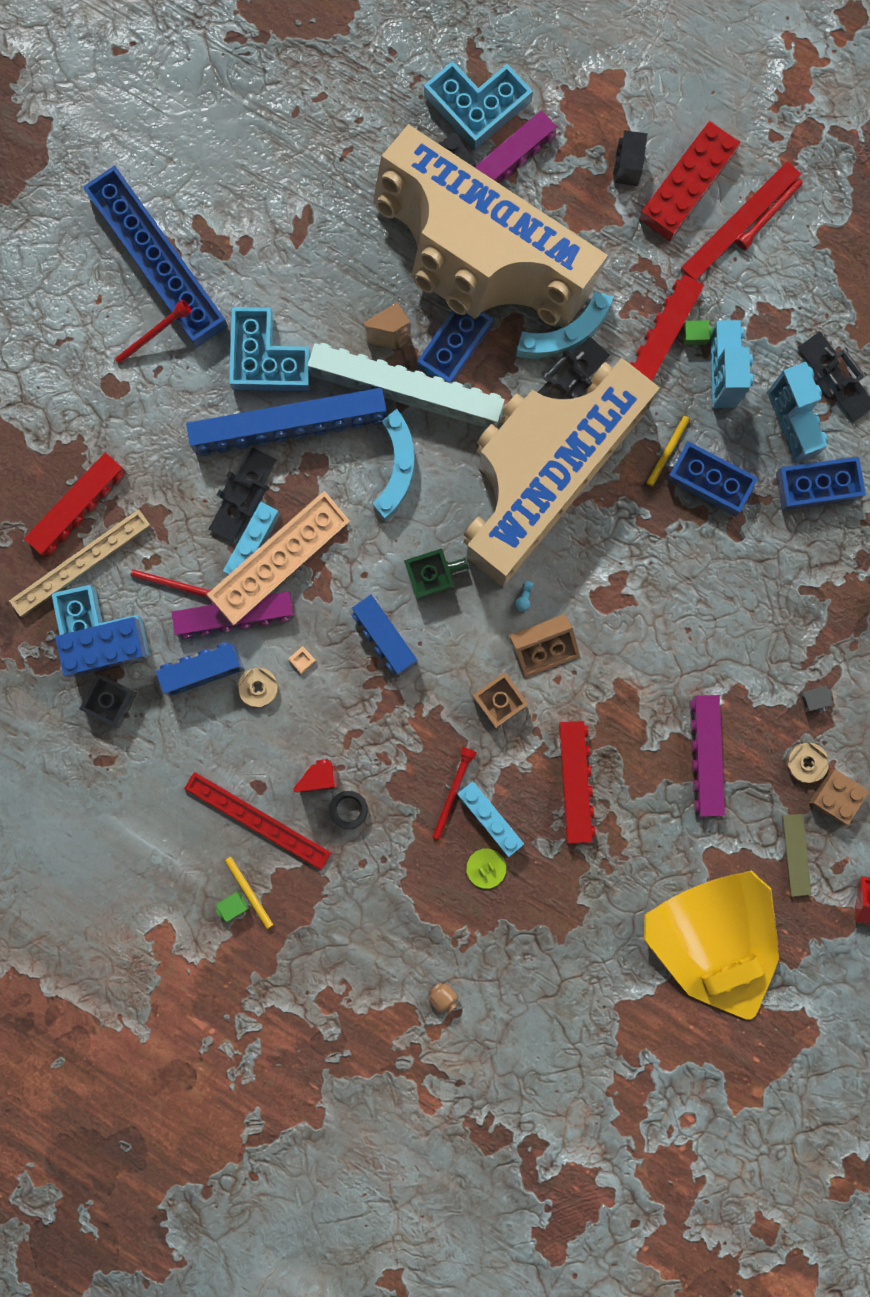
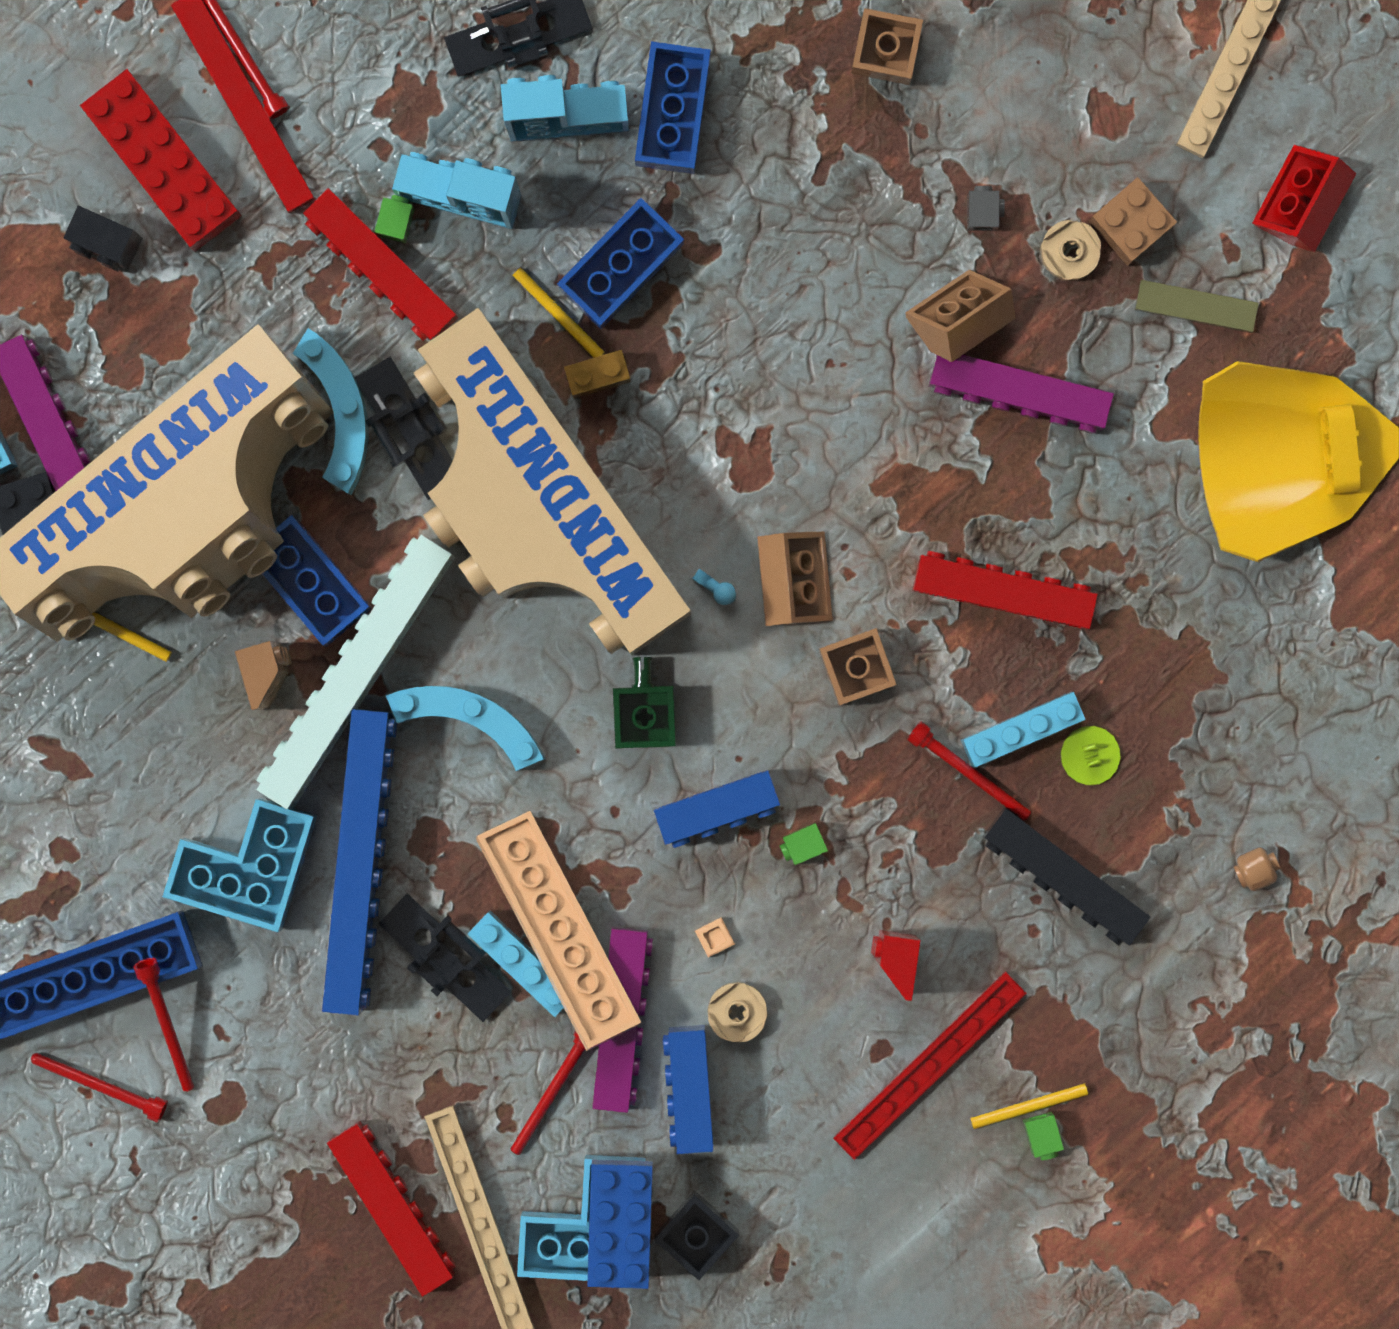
camera: 75 degrees left, 5 degrees up
black tyre [330,791,368,829] -> none
none -> red piece [31,1053,168,1123]
none -> yellow bar [92,612,172,662]
none -> pearl gold brick [564,350,631,399]
none -> bright green brick [779,823,828,865]
none -> medium nougat slope [905,270,1015,362]
none -> black brick [982,808,1151,946]

